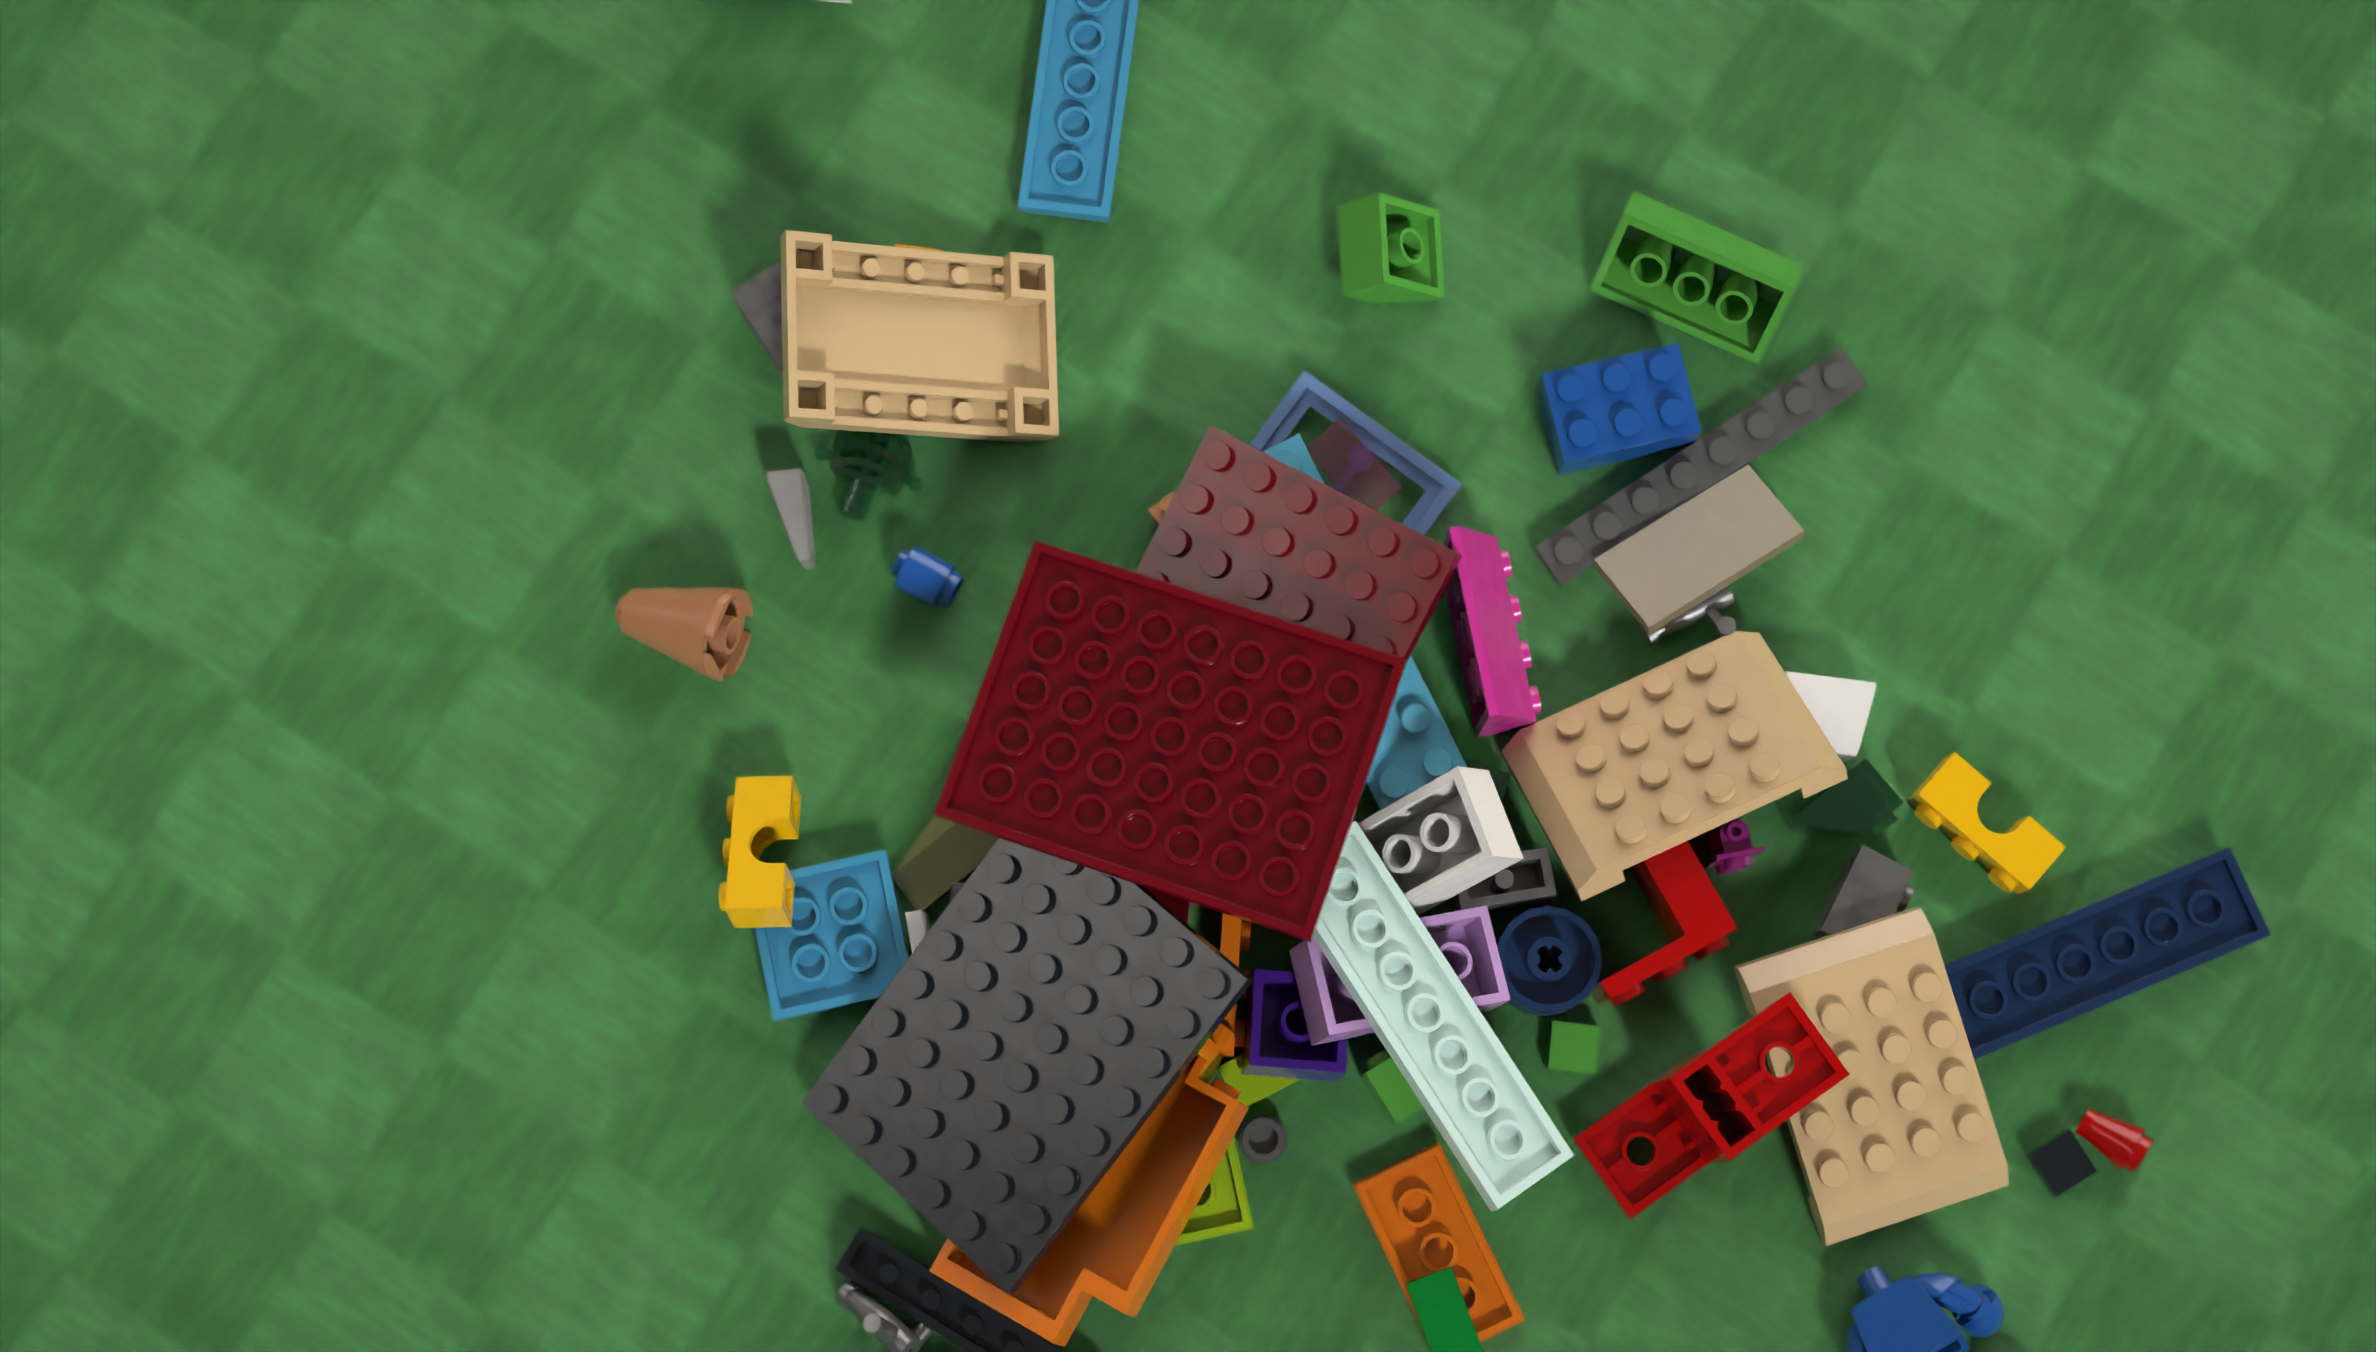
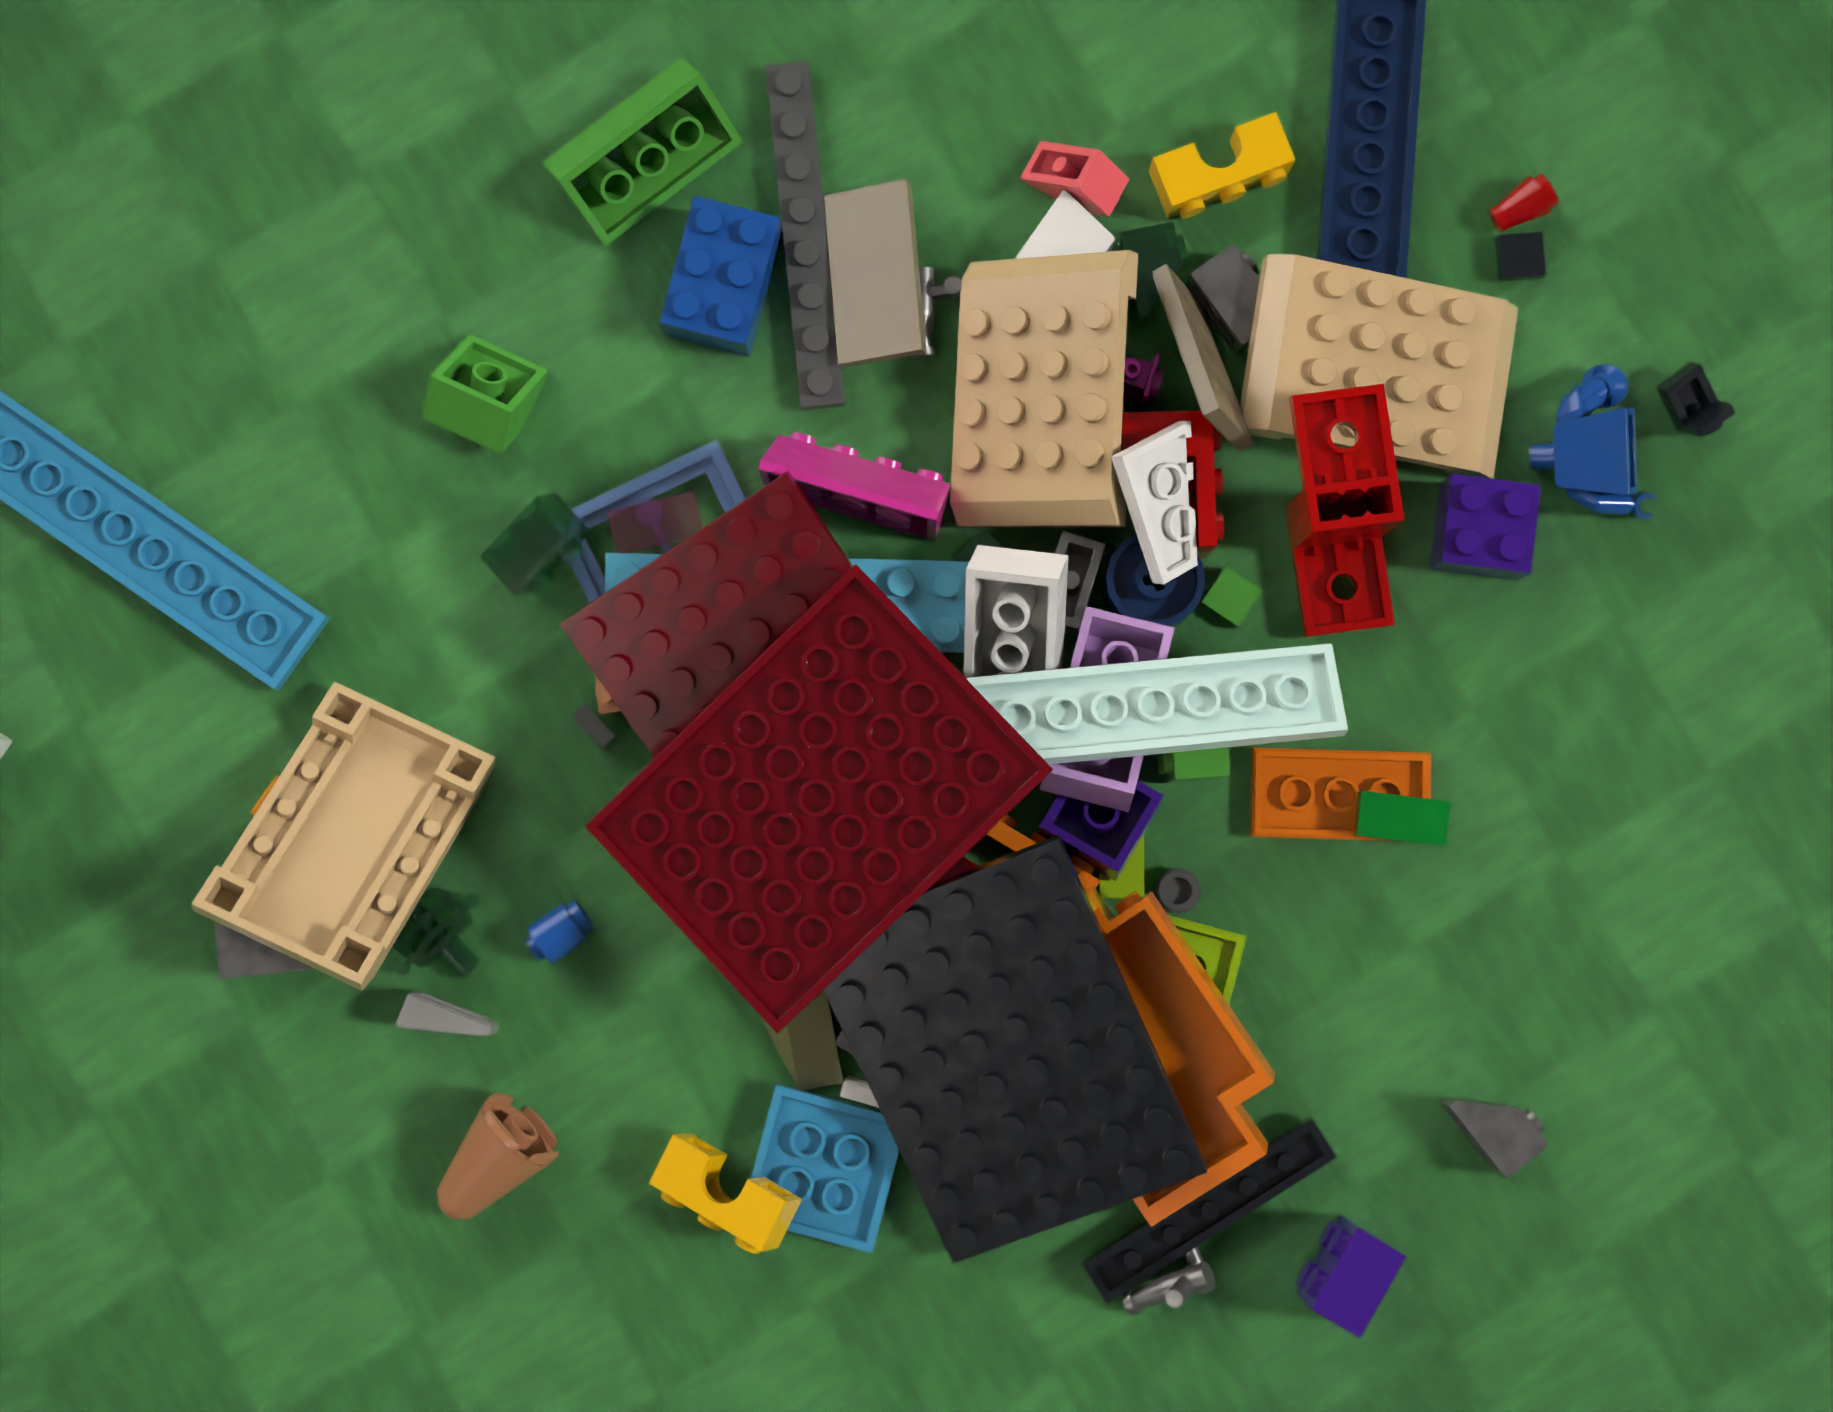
camera: 65 degrees left, 5 degrees up
none -> clear green brick [480,492,591,597]
none -> dark grey tile [573,703,618,752]
none -> coral slope [1020,141,1129,217]
none -> white wing [1111,421,1198,584]
none -> dark tan tile [1152,264,1254,452]
none -> dark purple brick [1430,474,1541,581]

